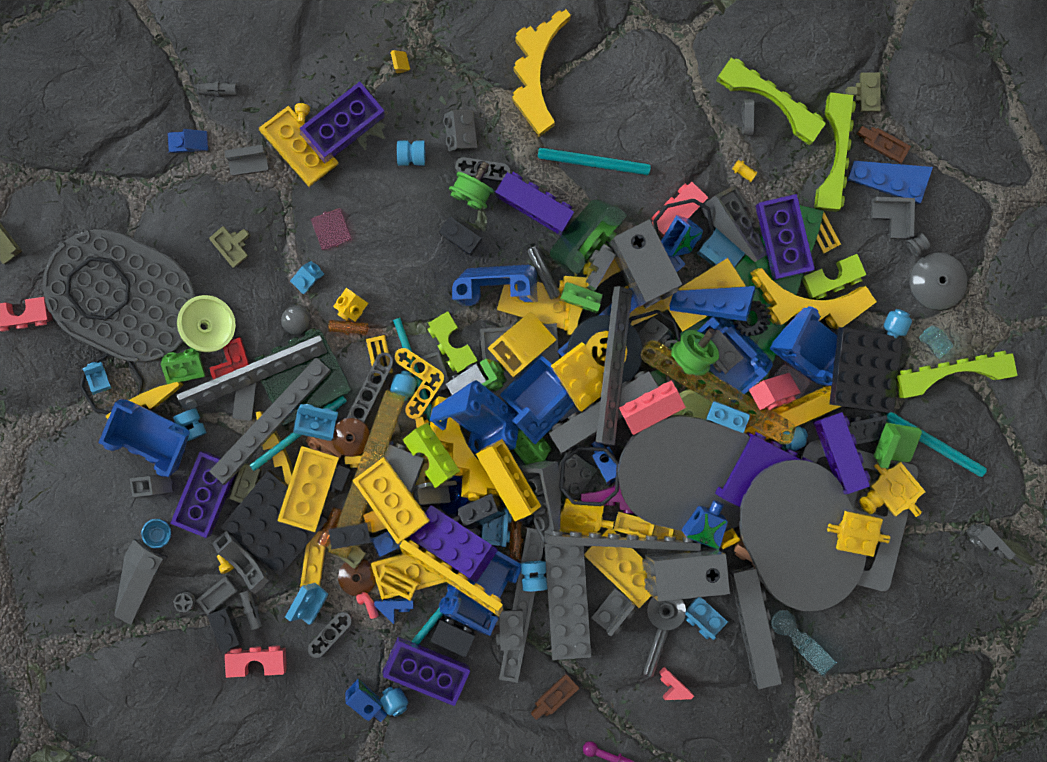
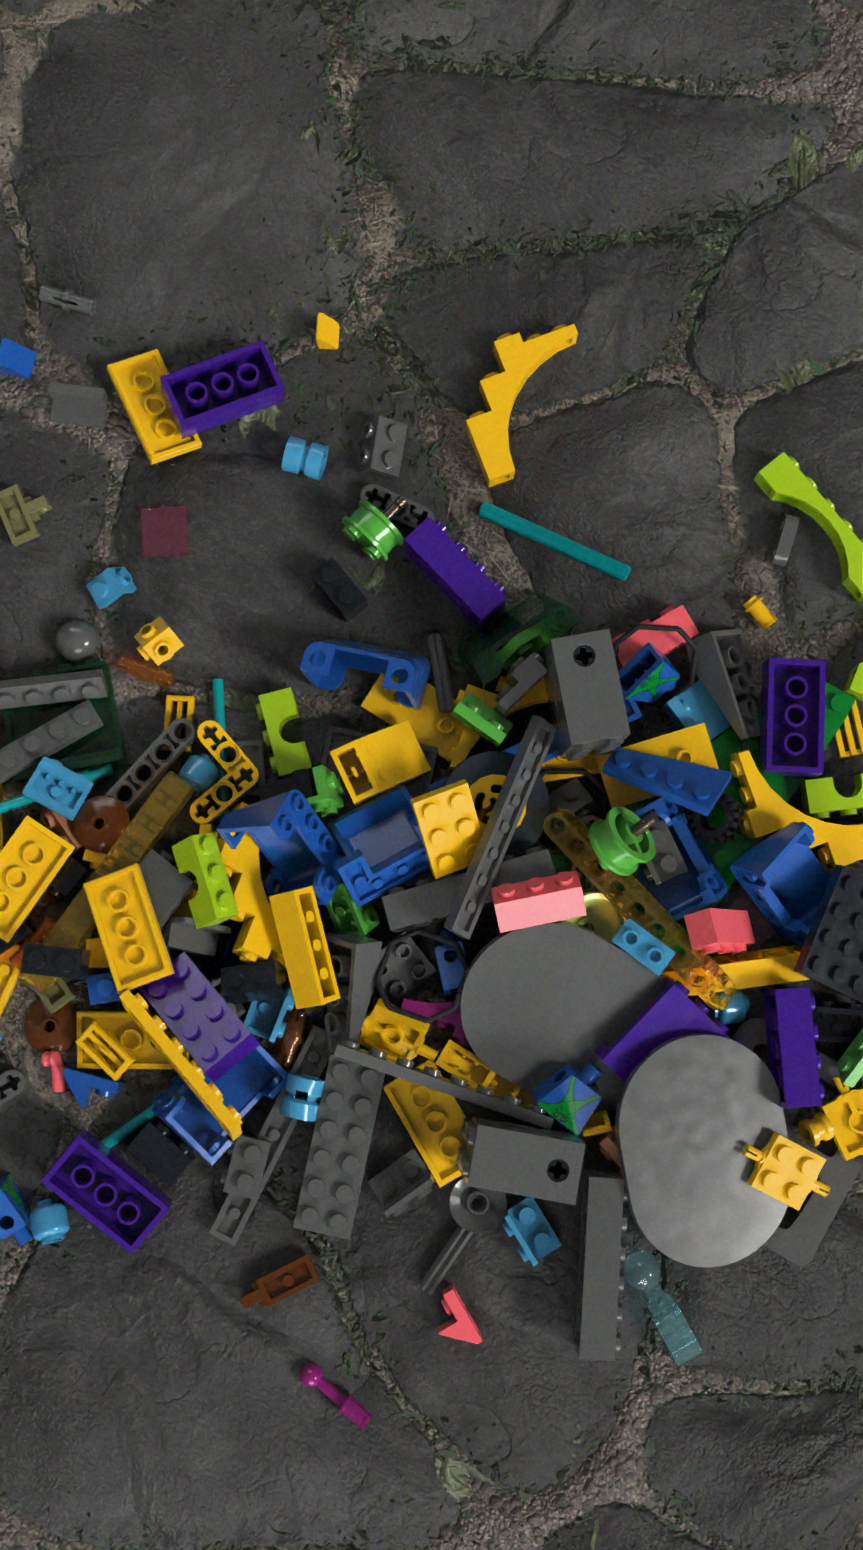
camera: 10 degrees right, 5 degrees down
yellow piece [295,103,310,125] -> none

